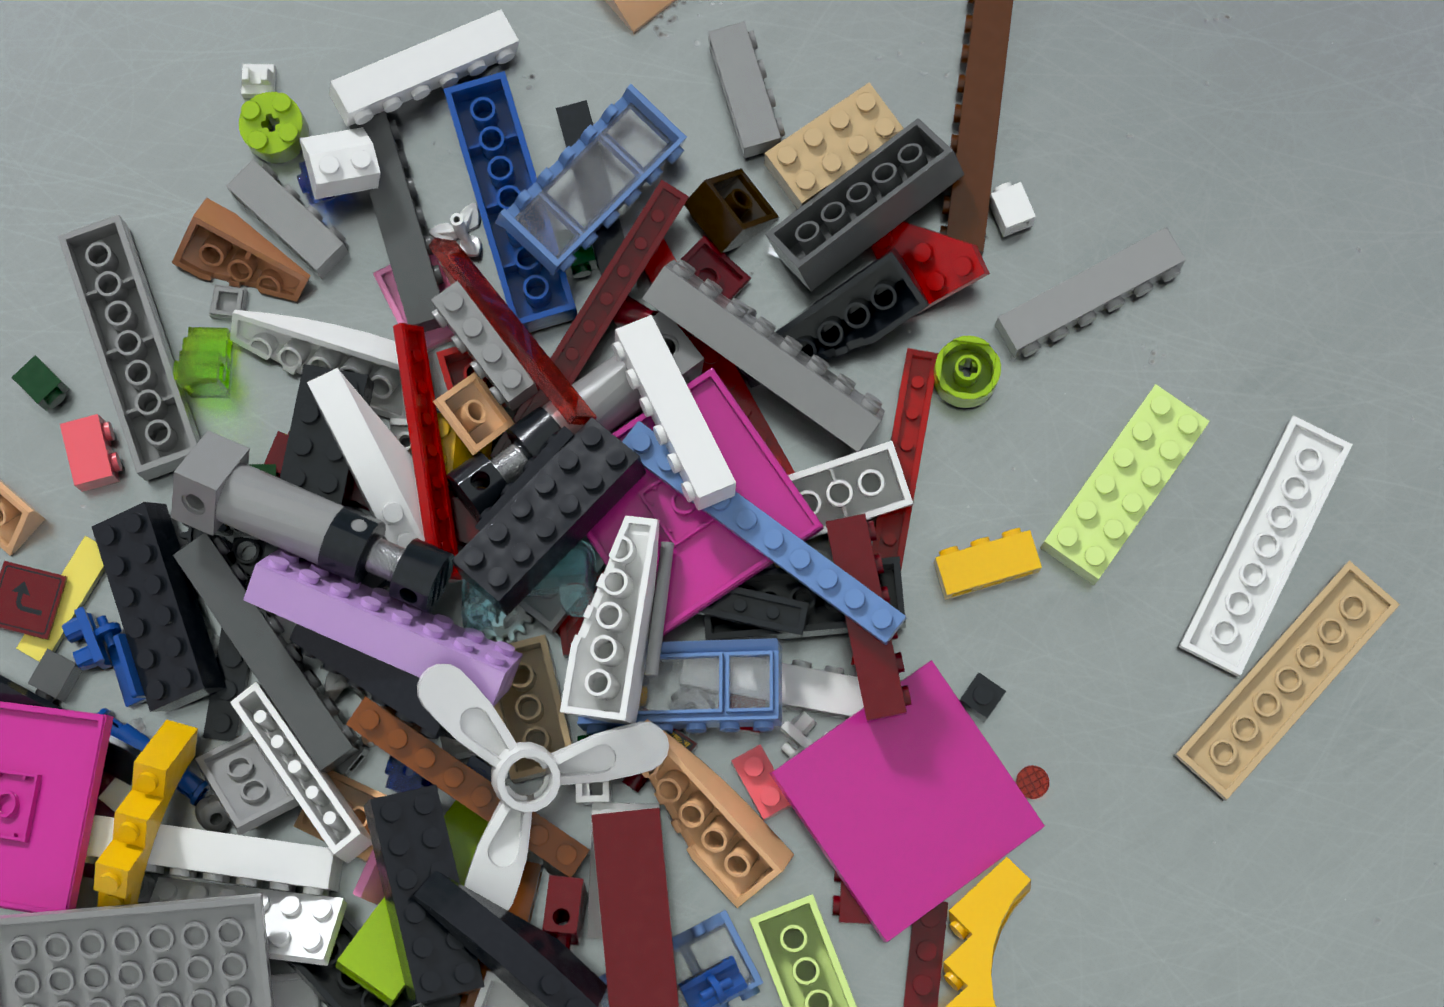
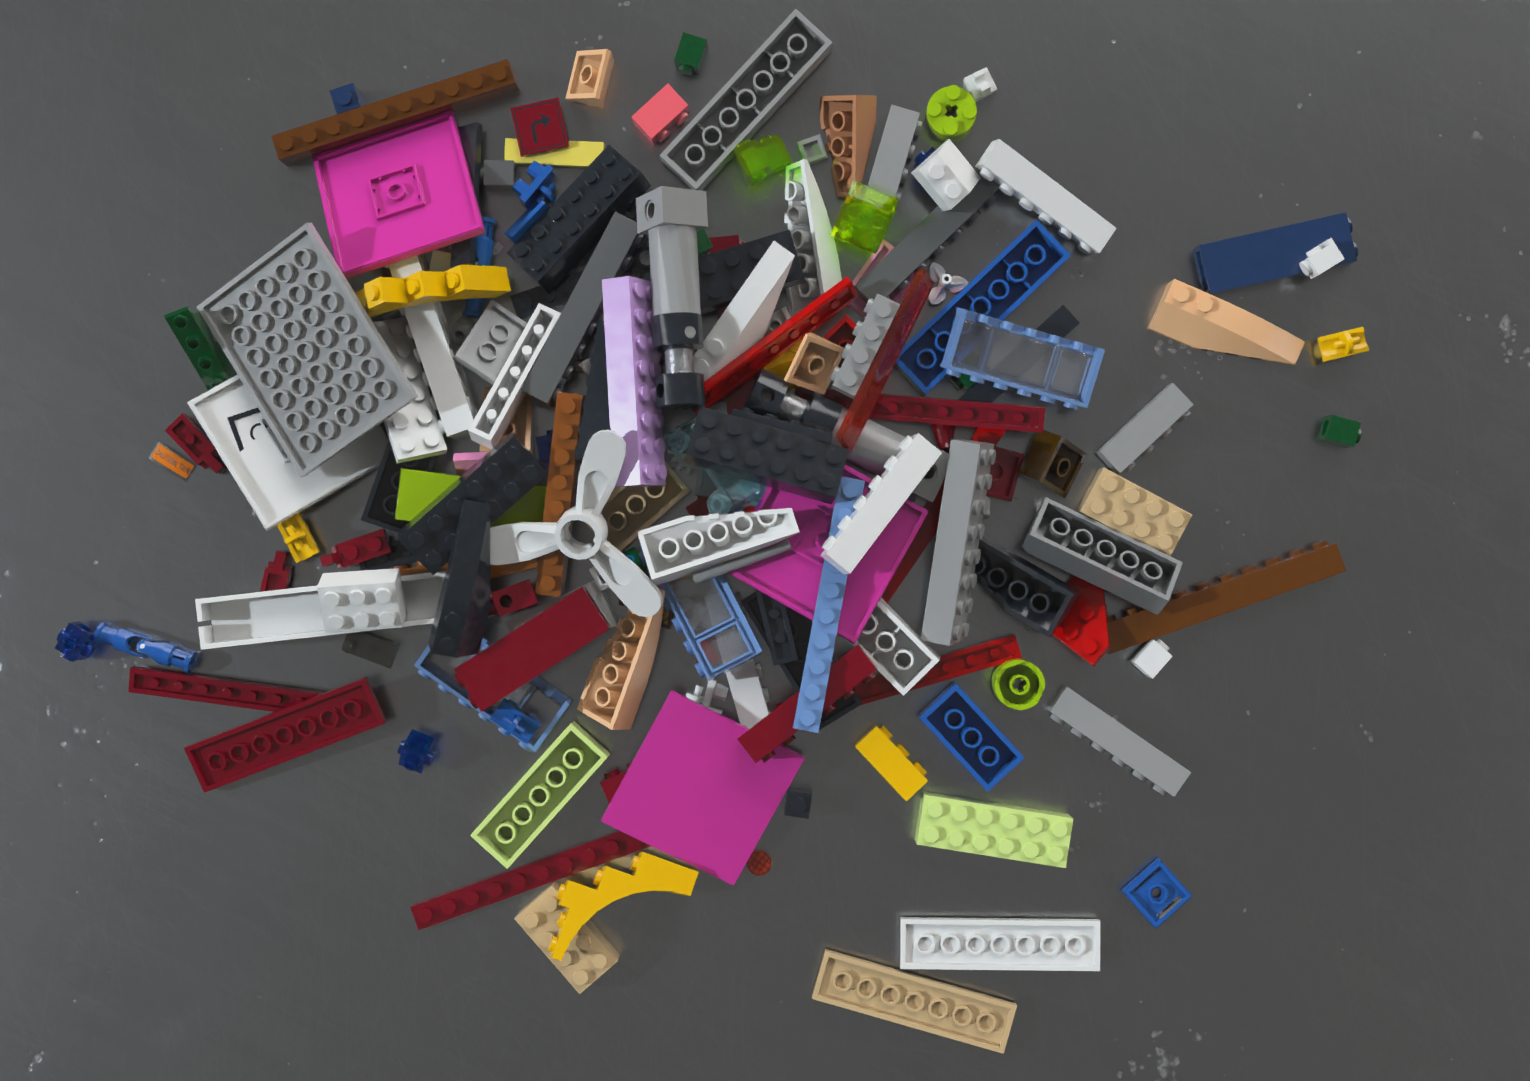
camera: 55 degrees right, 10 degrees up
coral brick [731,744,792,822] -> none
none -> clear neon green brick [830,180,899,254]
none -> blue brick [917,682,1025,792]
none -> blue piece [1121,858,1192,929]

